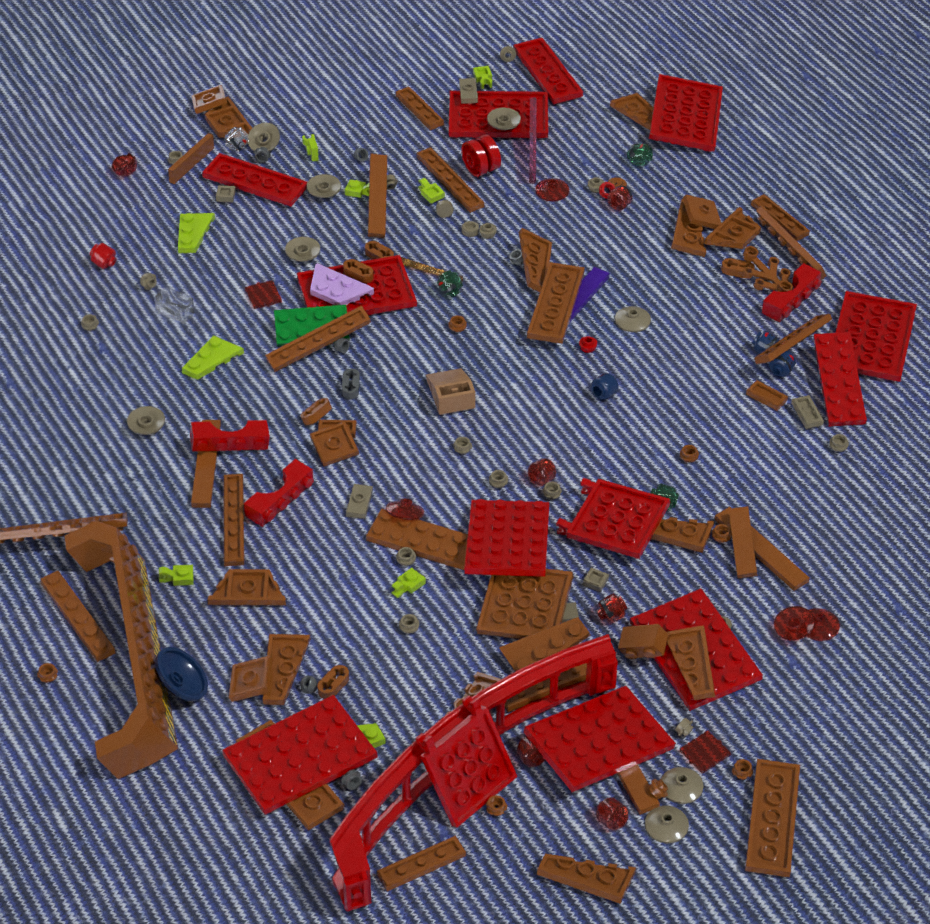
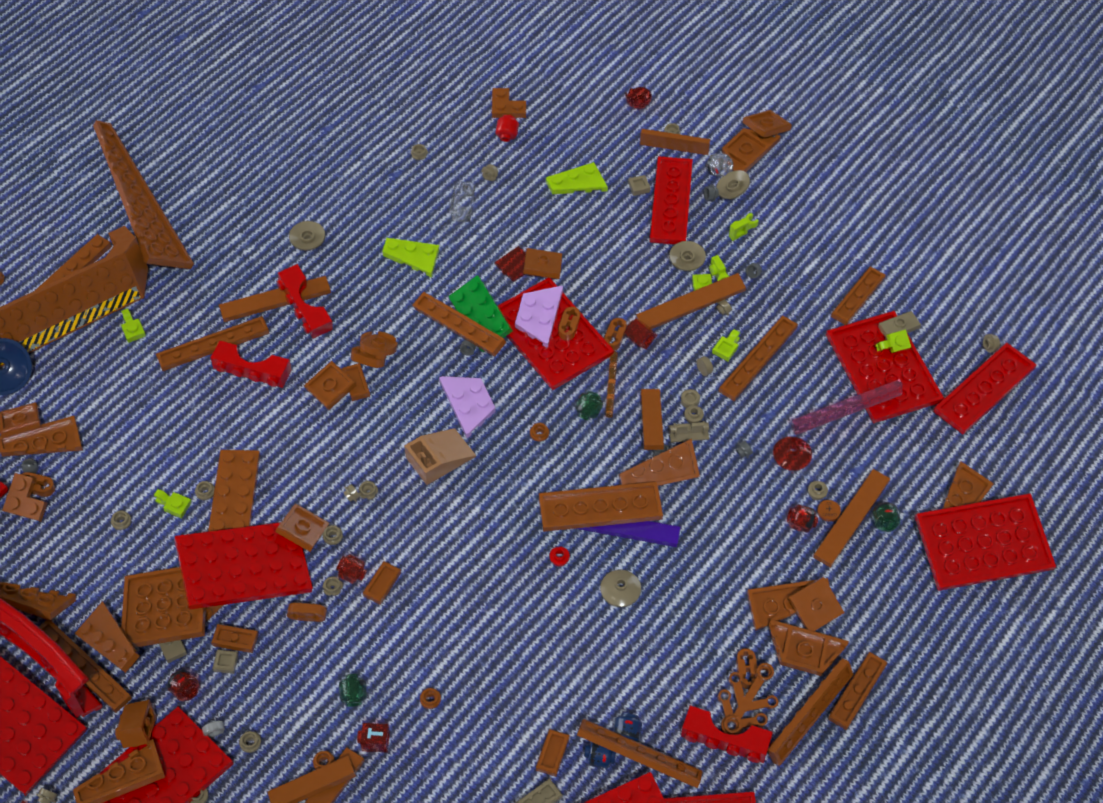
camera: 70 degrees right, 10 degrees up
dark orange wing [208,569,286,605] -> none
dark tan dish [285,237,320,261] -> none
dark grey beam [342,368,360,400] -> none
dark tan plate [346,484,373,519] -> none
clear red dish [386,498,425,520] -> none
red wheel [461,134,501,177] -> none
lime plate [473,66,492,89] -> none
dark tan dish [487,108,521,130] -> none
red plate [556,478,670,559] -> none
dark blue head [591,373,619,400] -> none
red plate [599,182,616,199] -> none
dark orange wing [651,517,714,553] -> none
none -> dark orange plate [2,473,48,522]
none -> light grey tile [202,721,225,738]
none -> dark orange plate [211,624,258,653]
none -> dark tan plate [239,731,261,753]
none -> dark orange plate [275,503,330,552]
none -> dark orange beam [287,603,327,622]
none -> dark tan plate [343,484,361,502]
none -> clear red brick [357,723,390,753]
none -> dark orange plate [359,331,398,359]
none -> dark orange tile [363,561,401,605]
none -> lavender wing [439,376,495,438]
none -> dark orange plate [492,88,526,118]
none -> dark orange plate [523,248,562,279]
none -> clear red brick [624,318,658,349]
none -> dark orange tile [641,389,664,450]
none -> dark tan hinge [668,421,709,443]
none -> lime plate [709,255,729,281]
none -> dark grey plate [736,440,753,459]
none -> dark orange tile [813,469,891,568]
none -> lime plate [876,329,911,353]

